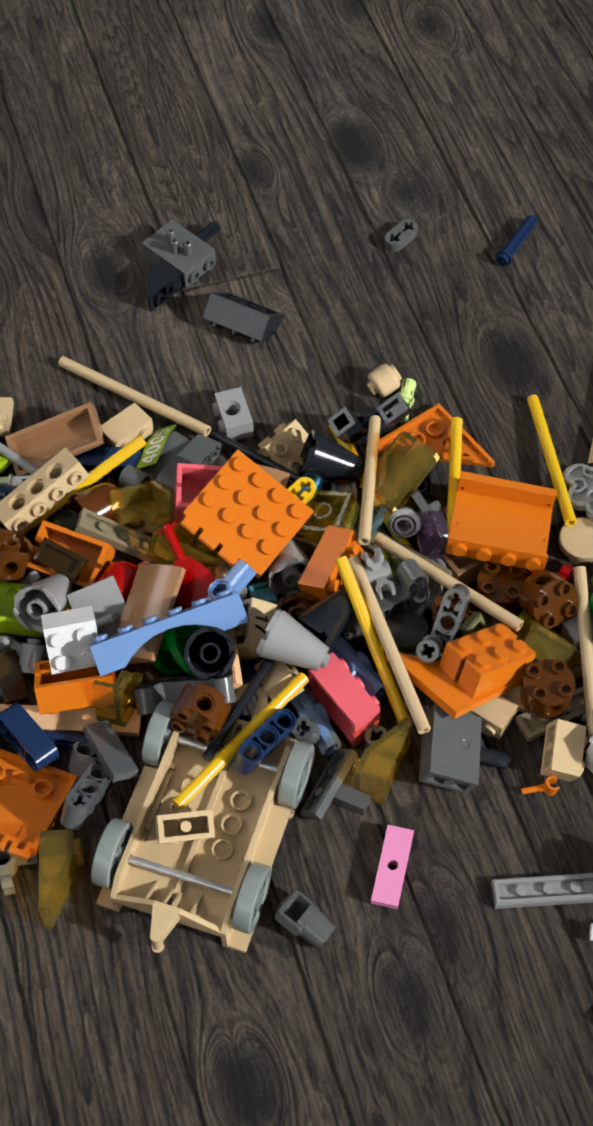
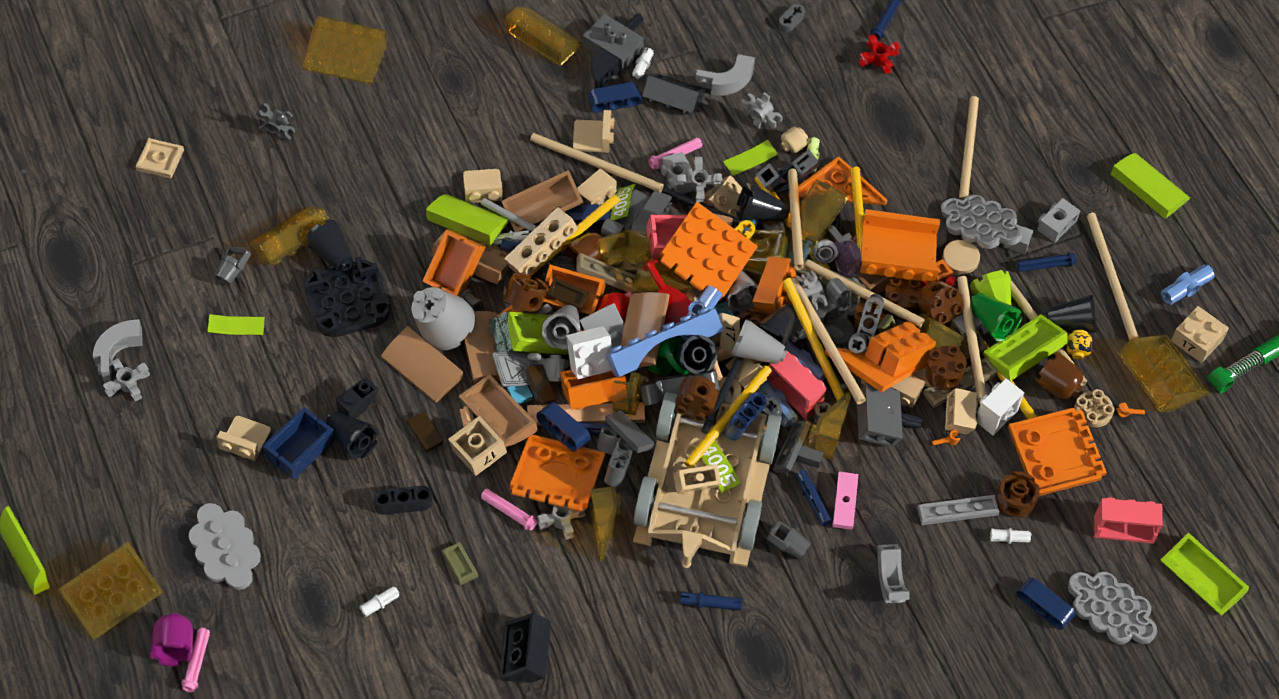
camera: 10 degrees left, 0 degrees up
yellow piece [527,395,577,527] -> none
none -> clear yellow slope [505,7,583,66]
none -> tan bracket [573,110,614,153]
none -> dark blue beam [588,82,642,113]
none -> white axle [633,48,654,79]
none -> bright pink axle [648,138,702,169]
none -> light grey pin [677,157,722,203]
none -> dark blue pin [680,591,742,611]
none -> light grey arch [695,54,755,96]
none -> lime sticker [695,441,741,493]
none -> lime sticker [723,140,778,176]
none -> light grey pin [741,92,782,129]
none -> dark blue pin [795,470,832,526]
none -> red pin [859,34,901,74]
none -> light grey arch [877,544,910,603]
none -> orange plate [936,259,953,282]

